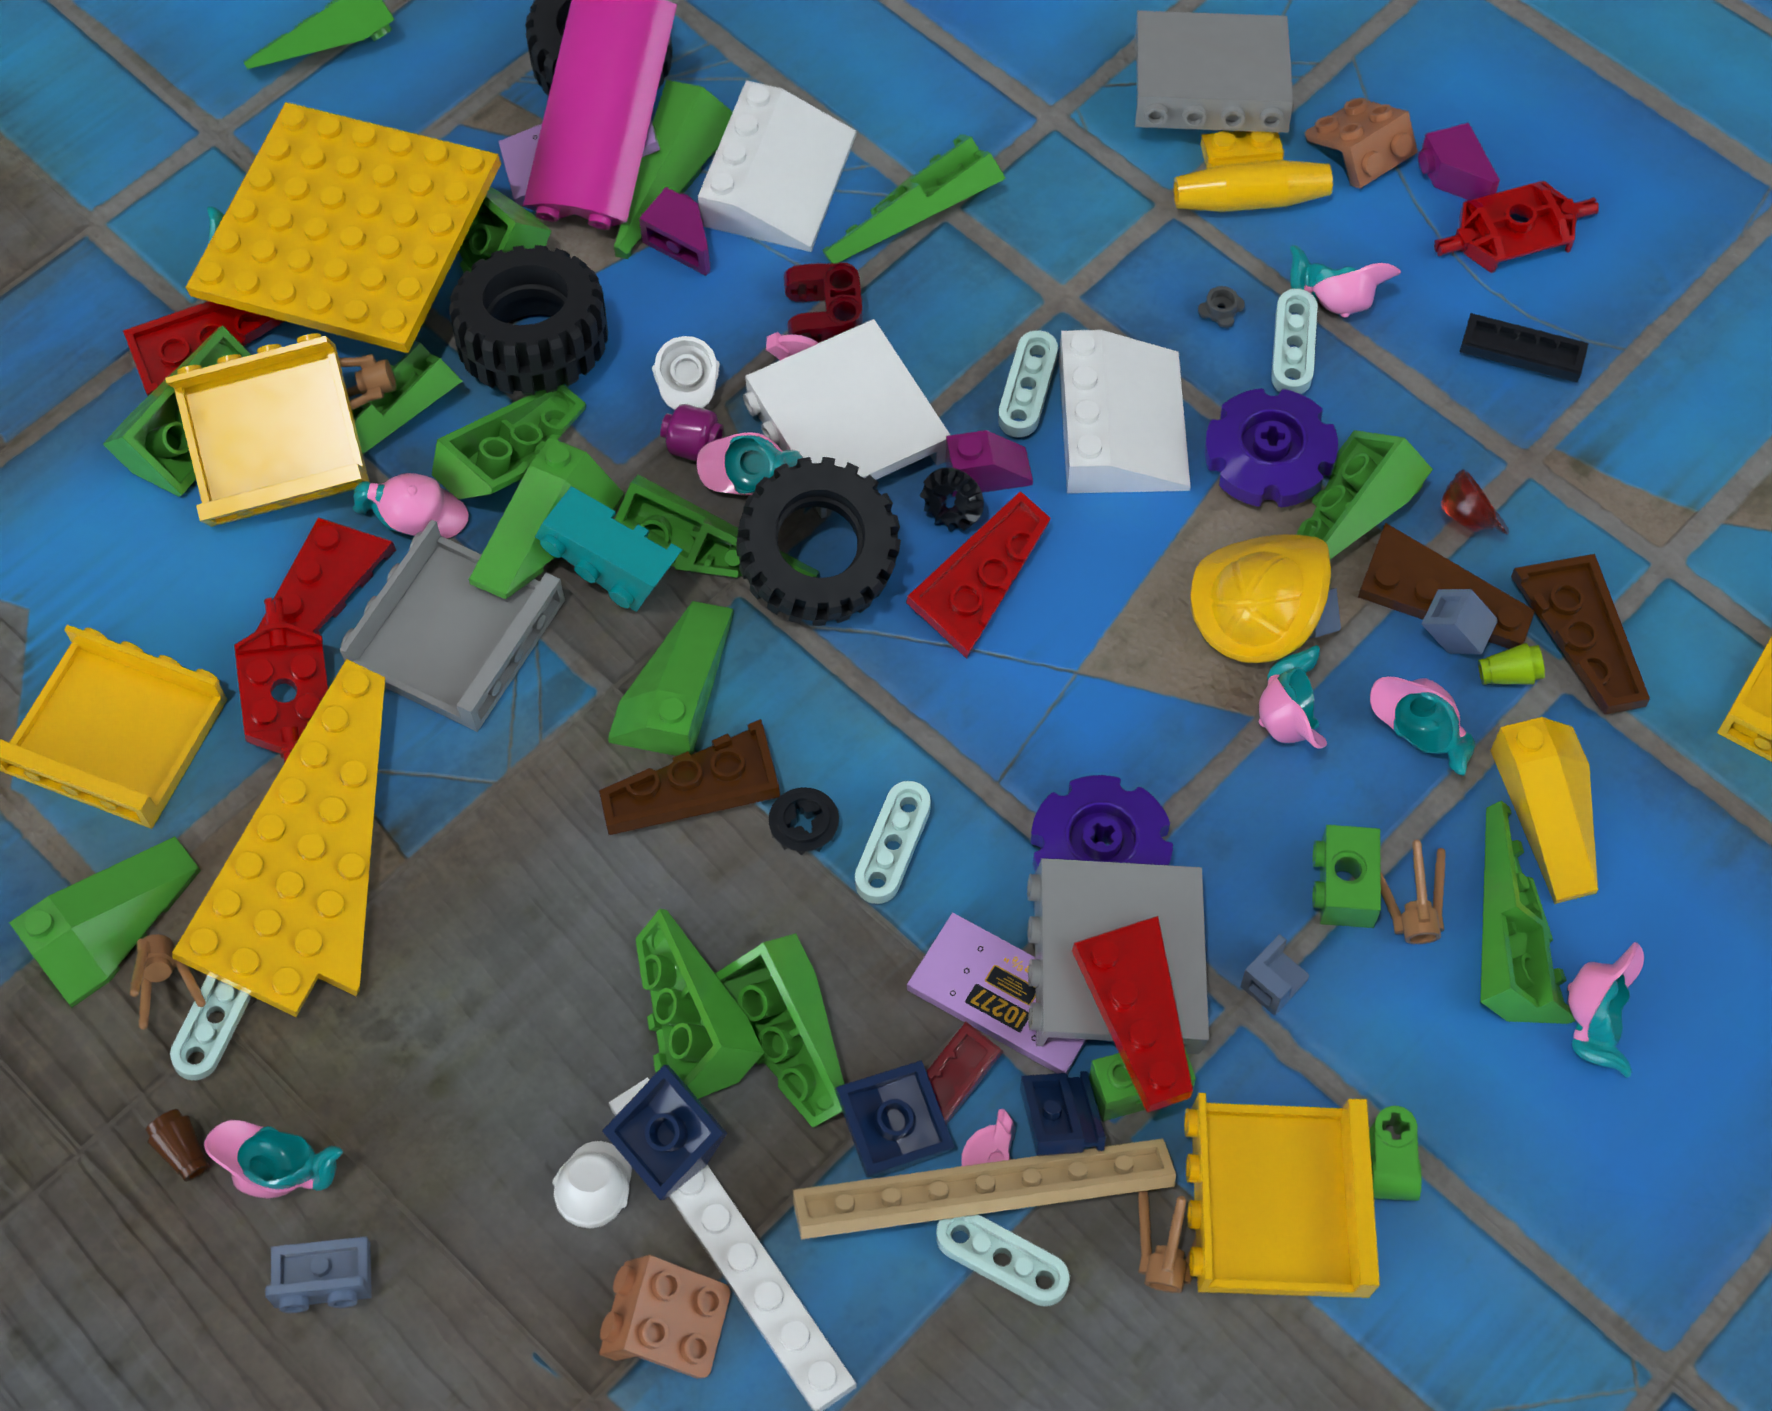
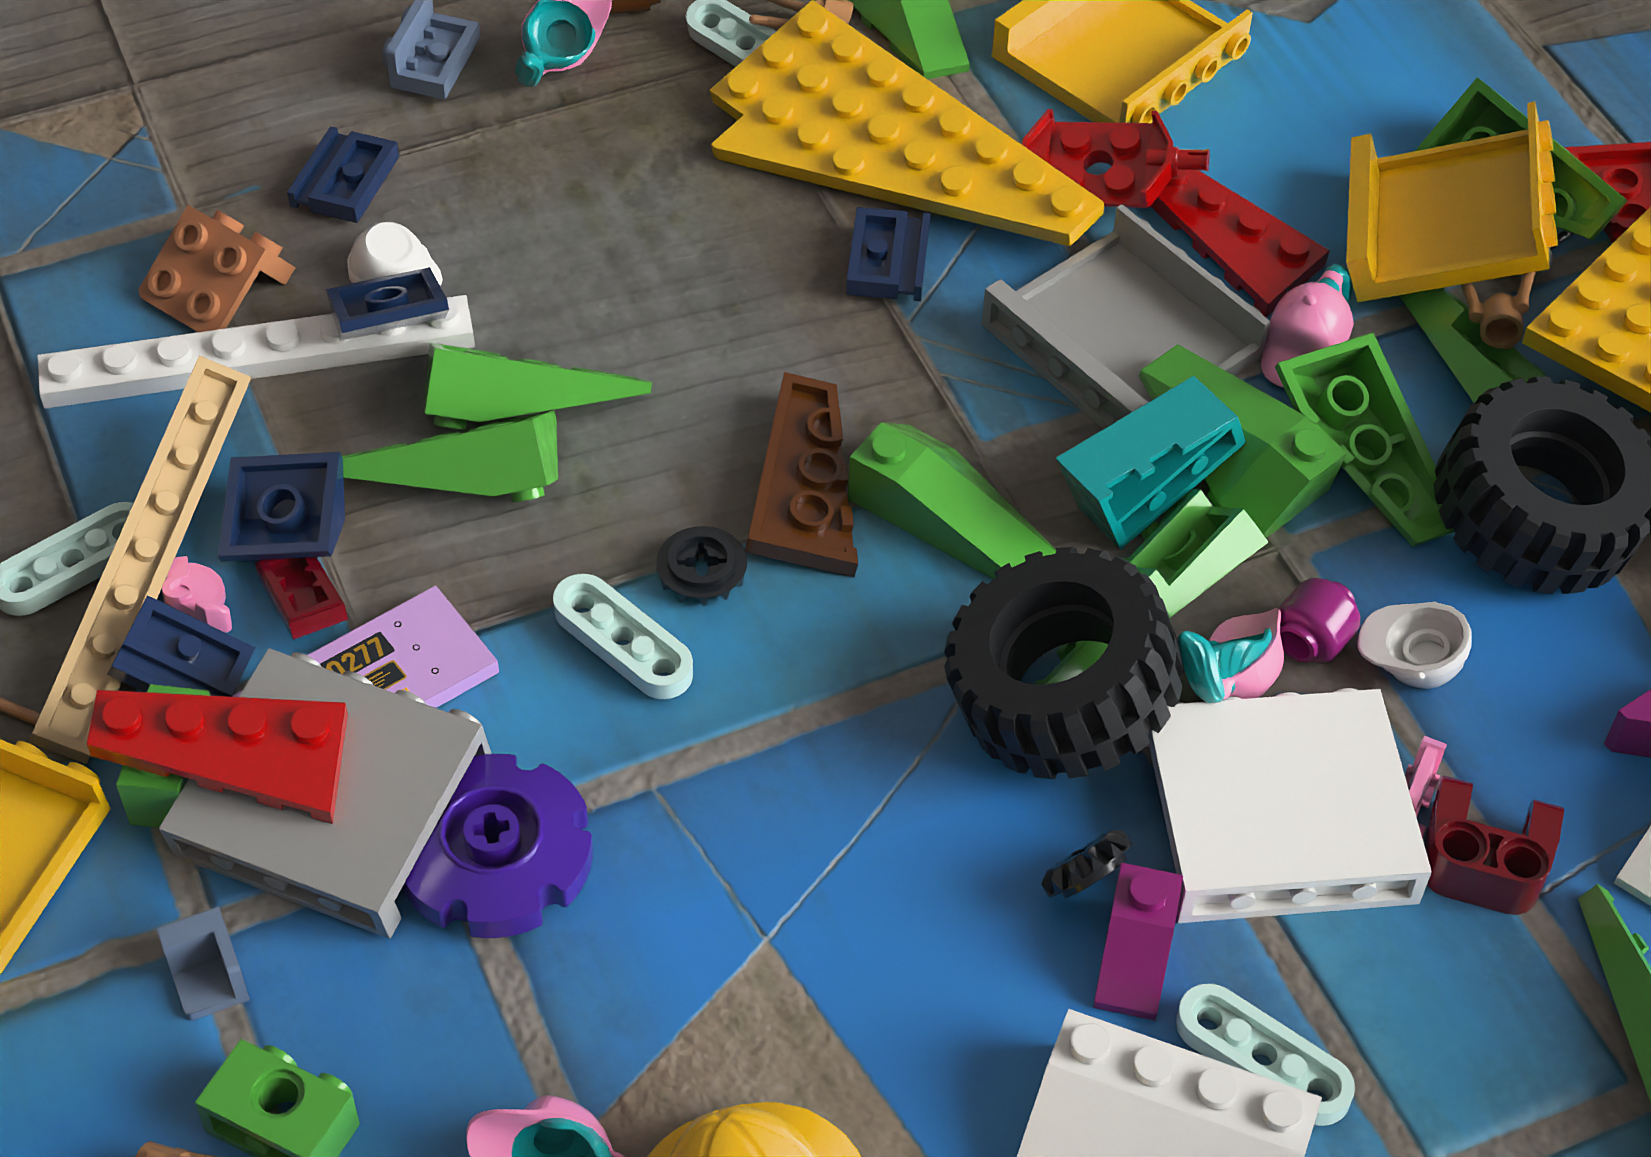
camera: 110 degrees right, 10 degrees down
red wing [906,491,1051,659] -> none
none -> dark blue plate [287,126,399,223]
none -> dark blue plate [846,207,931,301]

